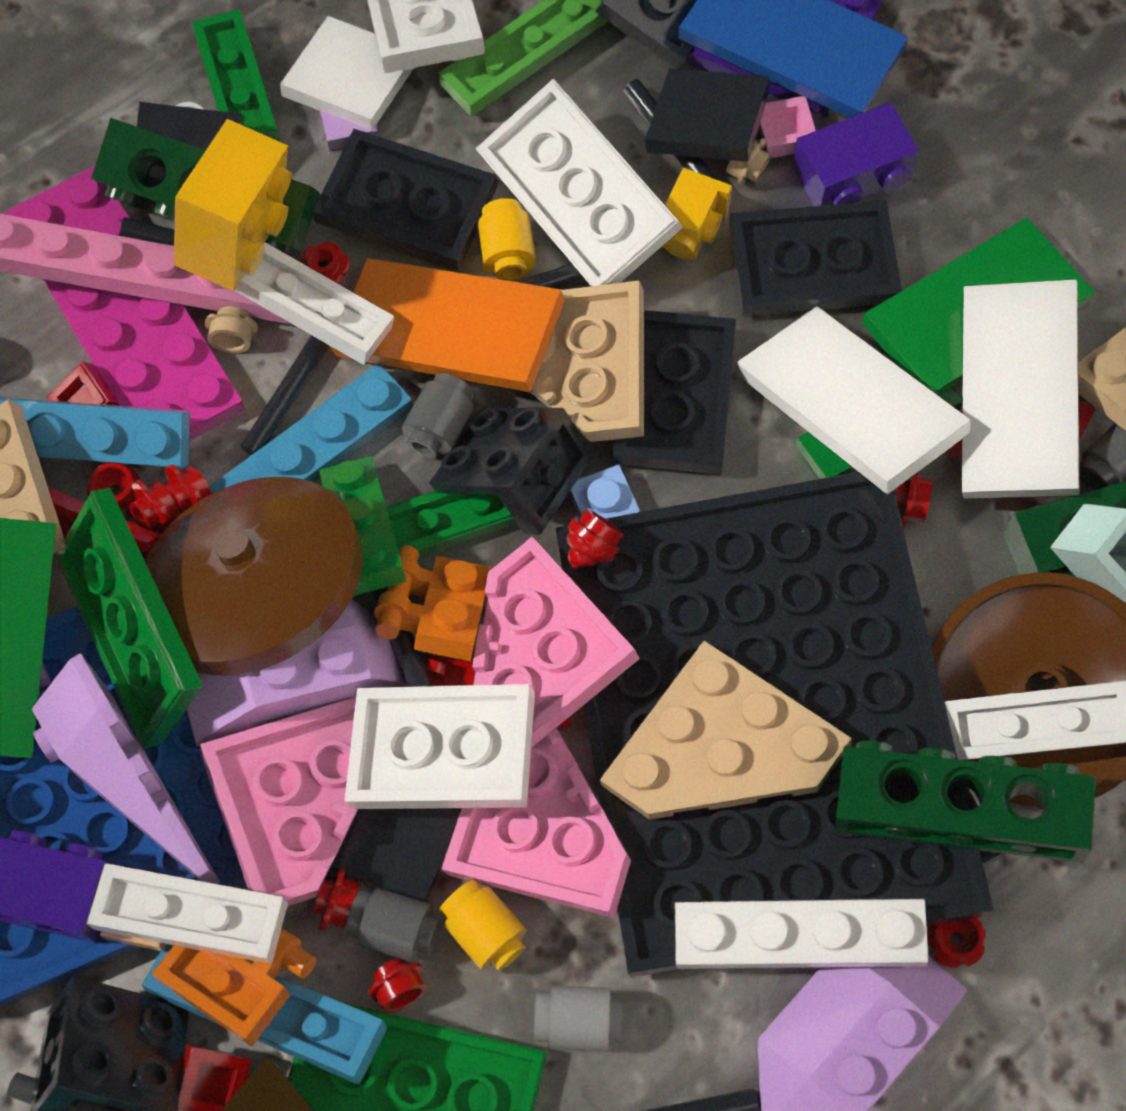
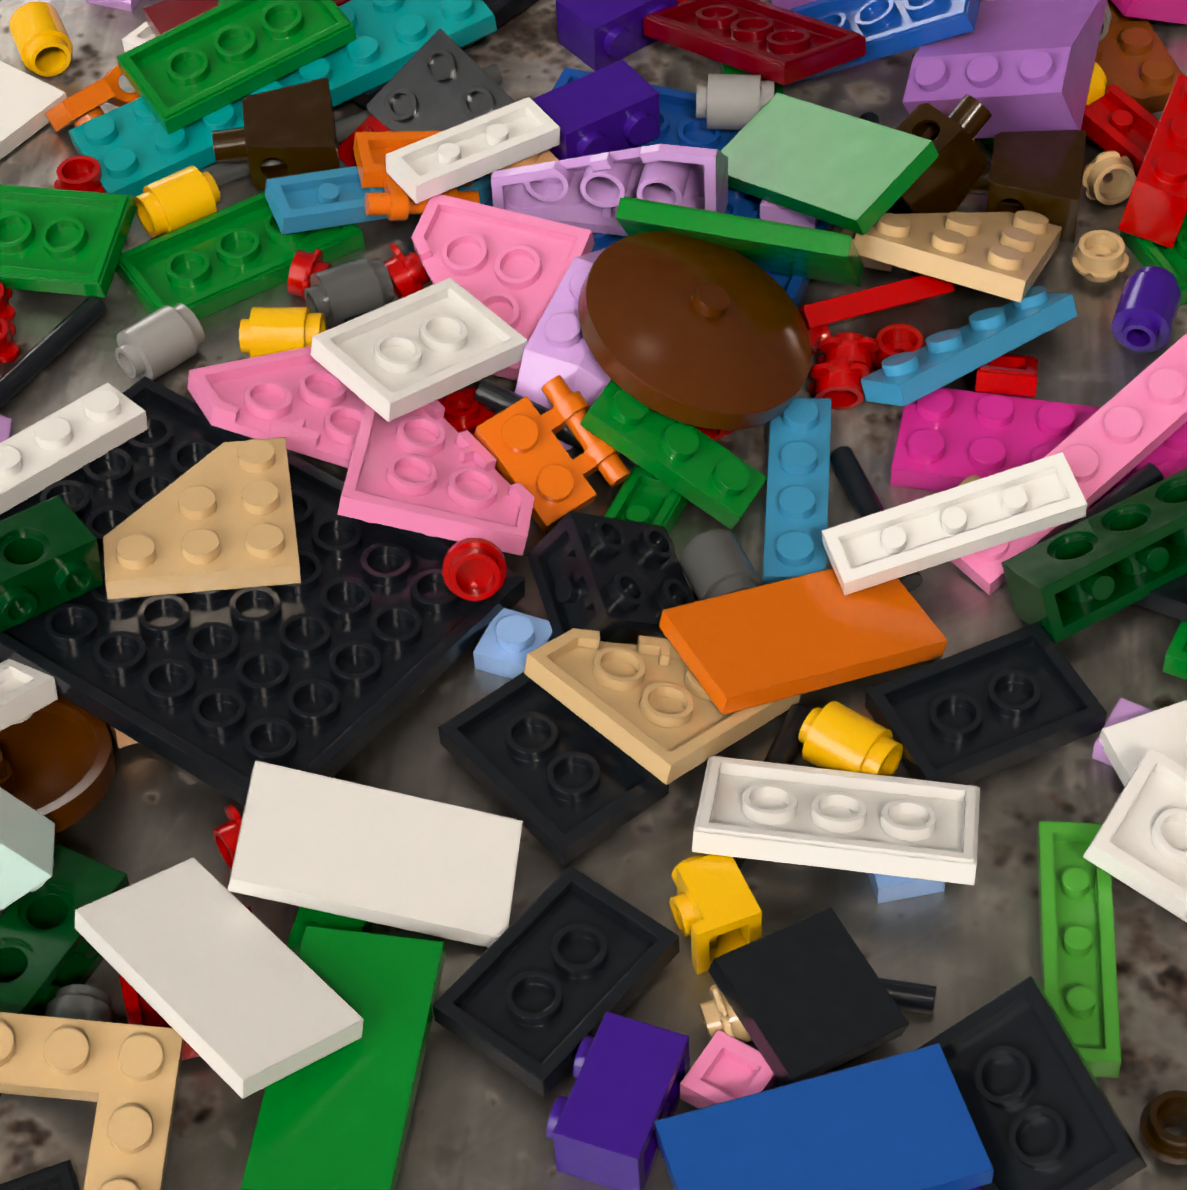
camera: 135 degrees right, 20 degrees down
yellow brick [174,119,292,292] -> none
red plate [299,242,350,285] -> none

